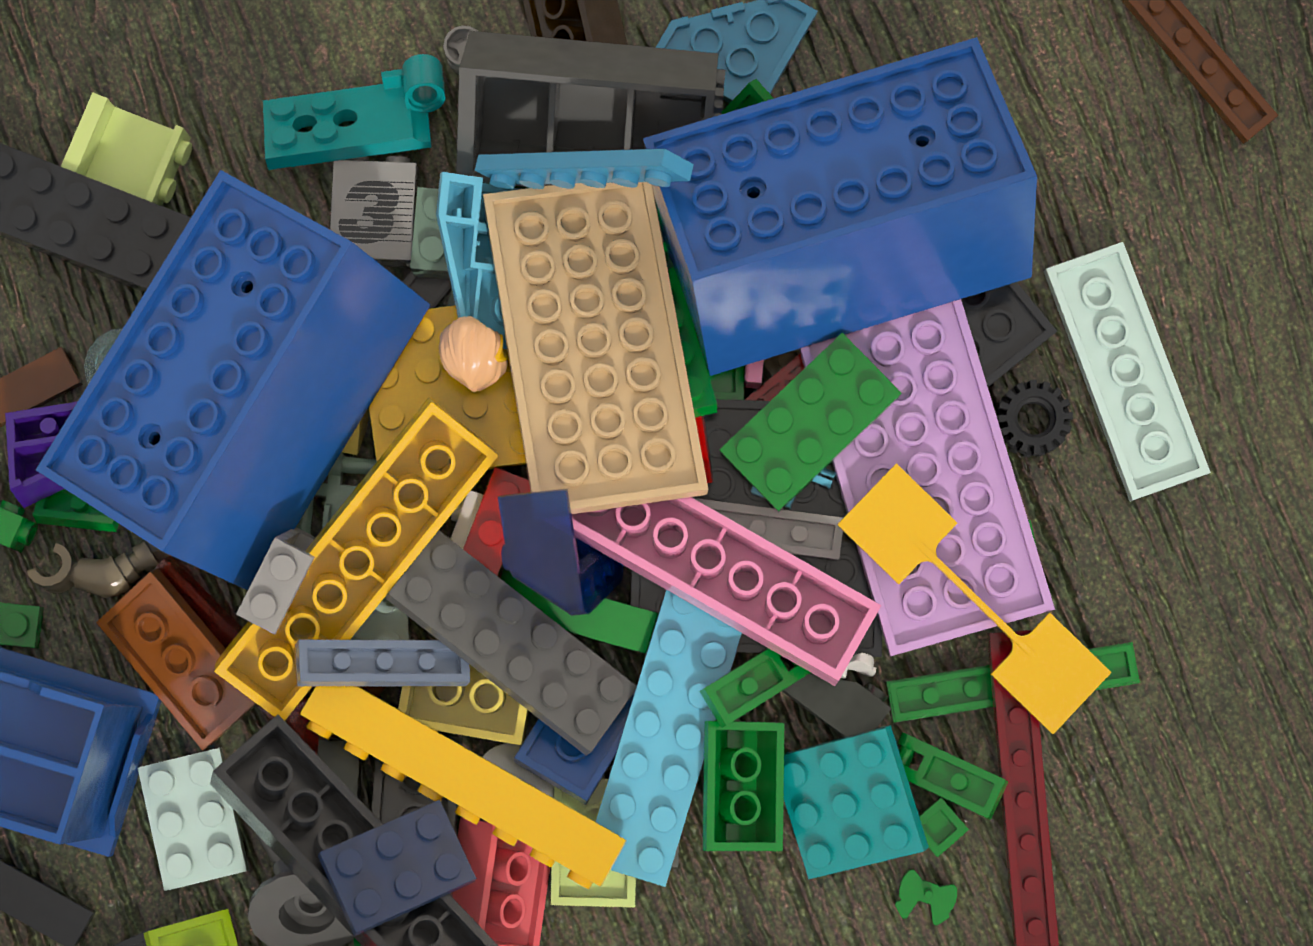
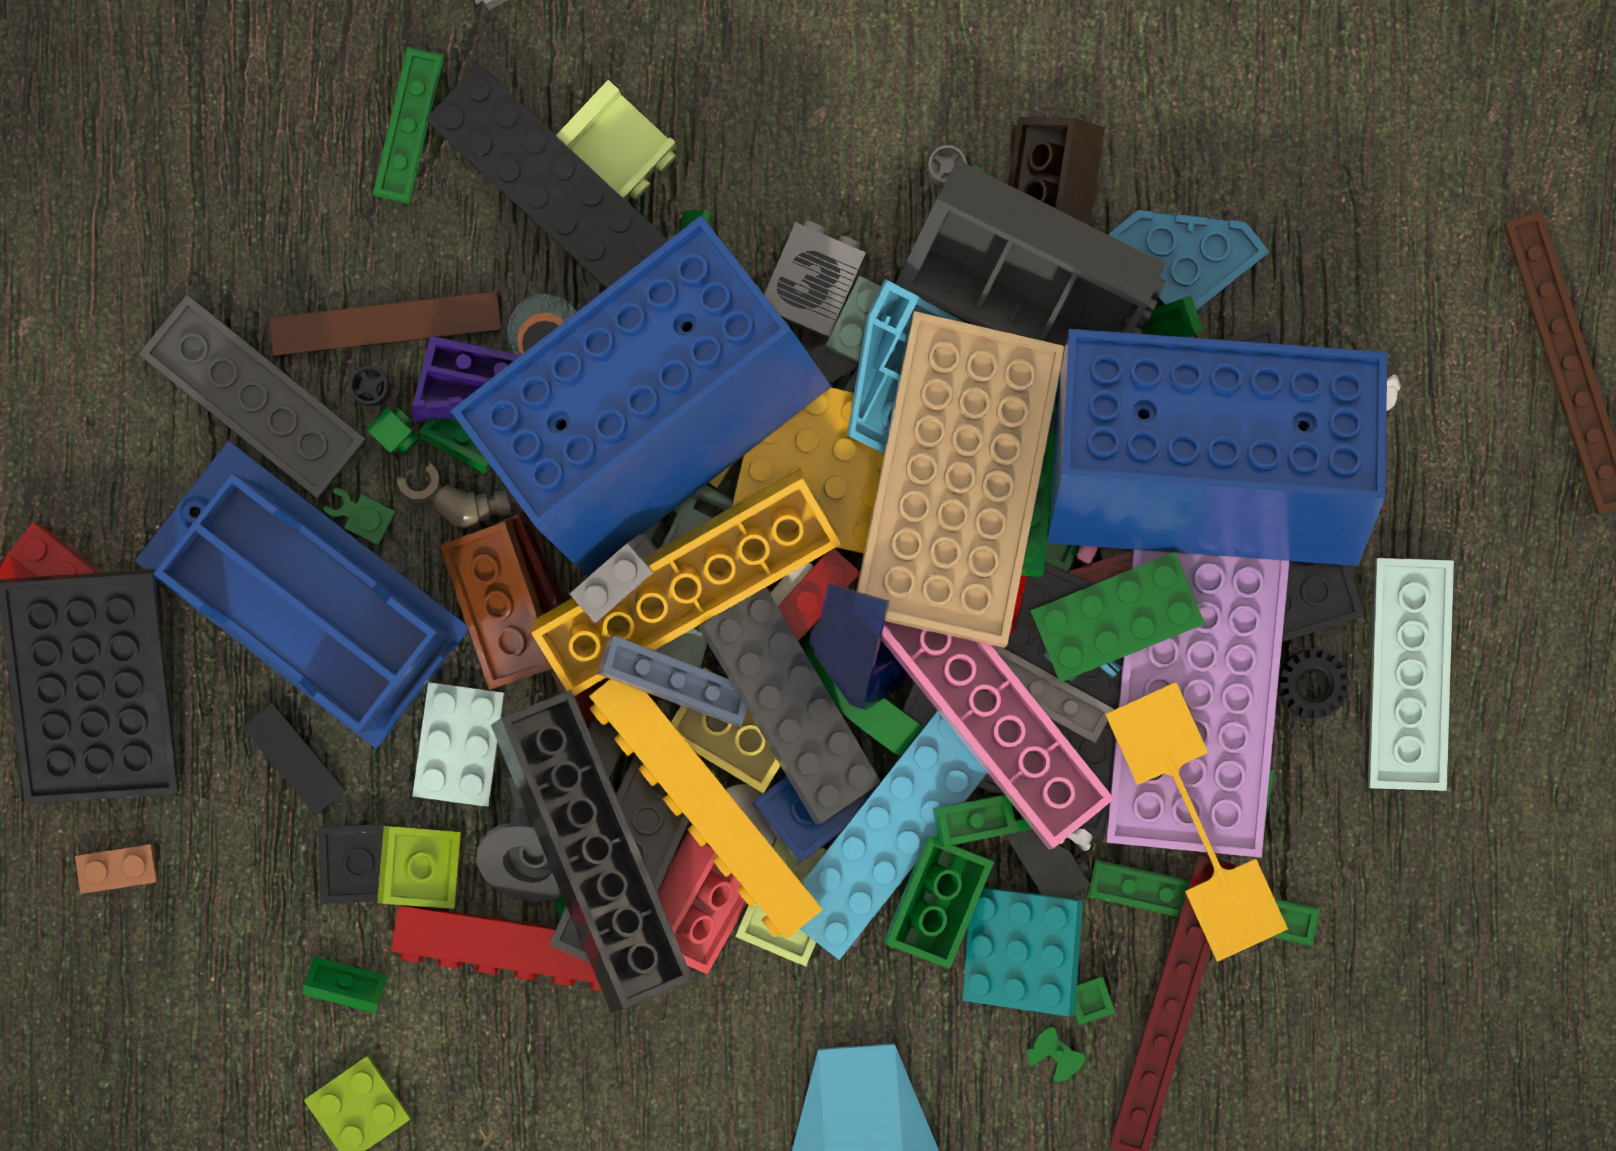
camera: 20 degrees right, 5 degrees up
teal hinge [263,54,446,170] -> none
dark blue plate [318,800,477,936] -> none
light nougat hair [439,316,508,392] -> none
dark azure plate [475,149,694,190] -> none
green plate [897,732,1008,820] -> none

